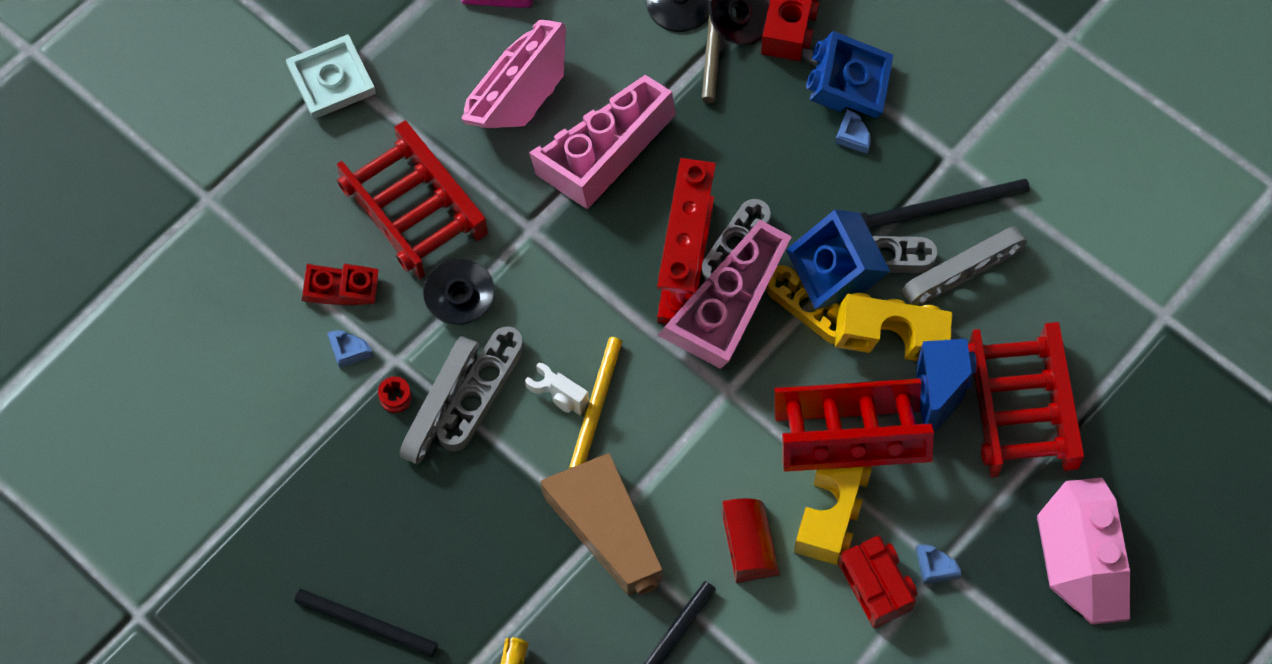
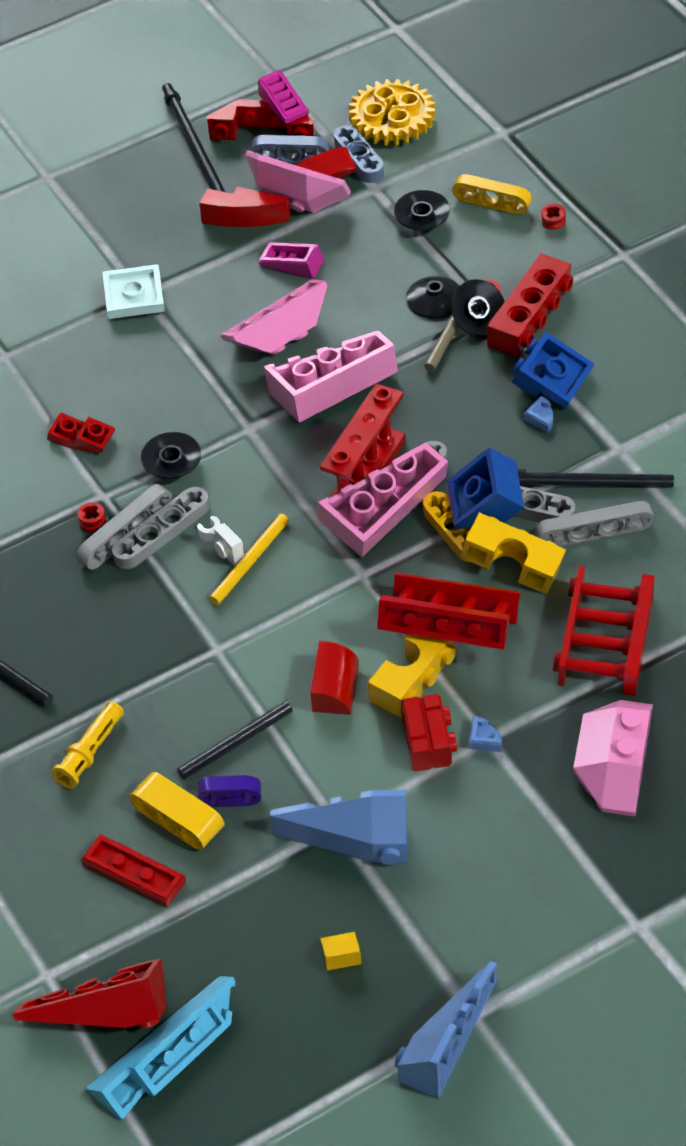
camera: 20 degrees right, 15 degrees down
medium blue tile [327,331,373,368] -> none
red fence [336,120,488,280] -> none
medium nougat slope [541,453,662,596] -> none
blue slope [915,339,977,433] -> none

